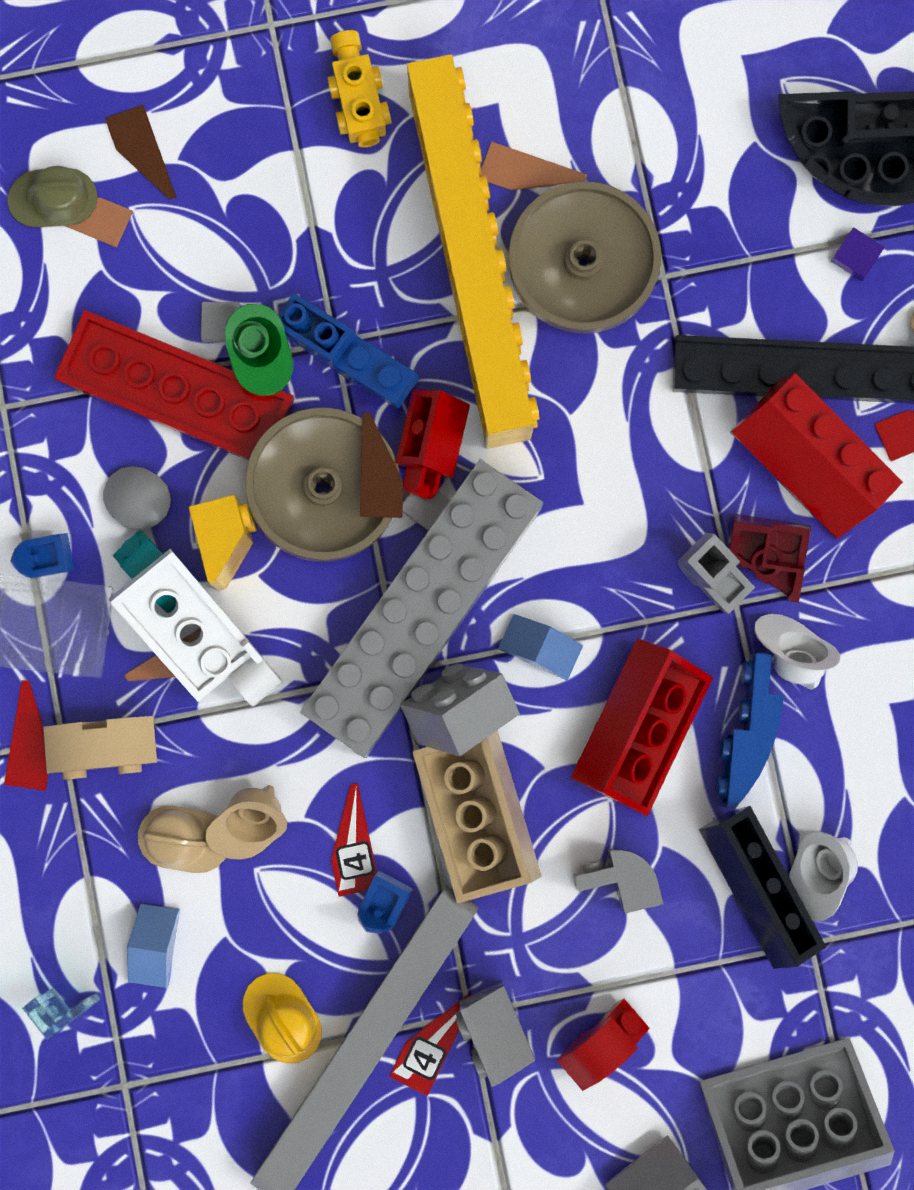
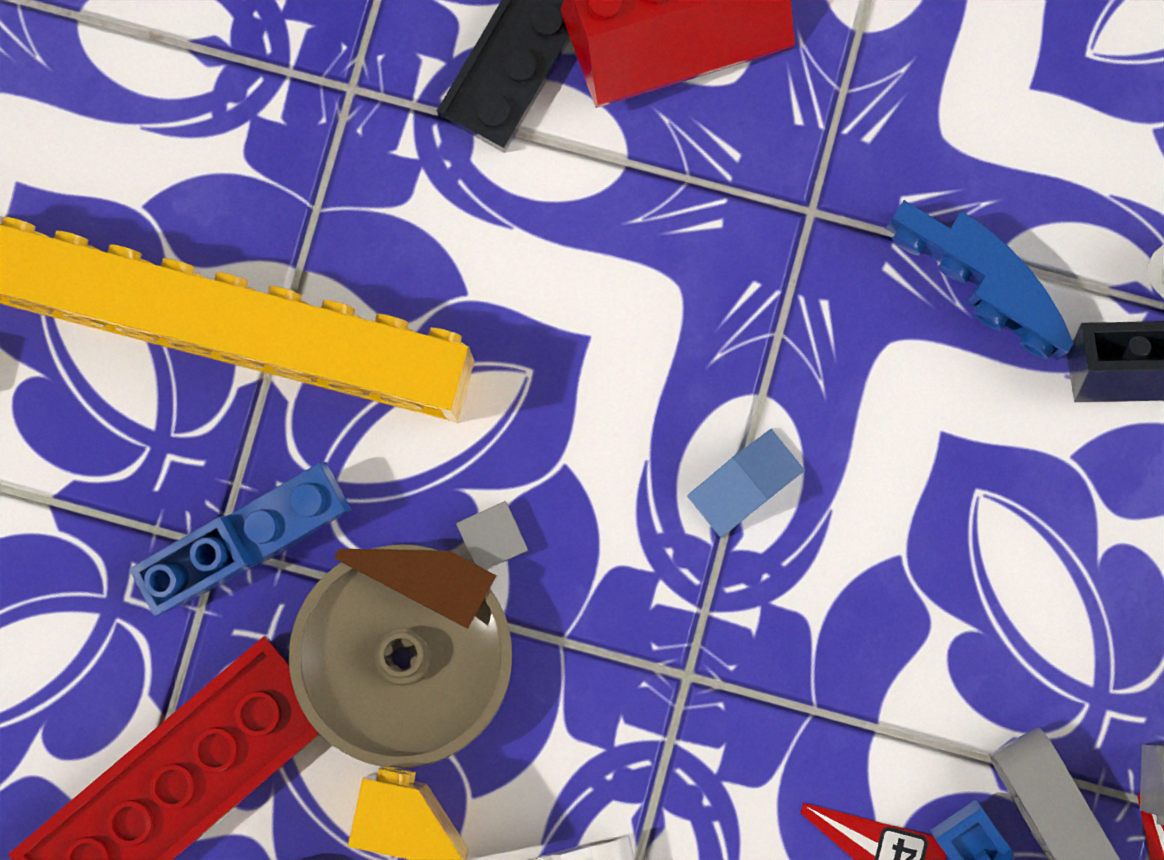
camera: 60 degrees left, 0 degrees up
light grey tile [201,302,241,342] -> none
green piece [224,303,293,396] -> none
light grey brick [300,459,544,758] -> none
red brick [395,390,470,500] -> none
light grey brick [400,664,520,756] -> none
tan slope [412,730,542,904] -> none
nougat sticker [479,141,587,190] -> none
dark tan dish [509,181,661,334] -> none
red slope [570,638,713,817] -> none
light grey brick [573,849,663,914] -> none
light grey brick [677,533,755,614] -> none
dark red slope [729,514,811,603] -> none
white piece [754,614,840,690] -> none

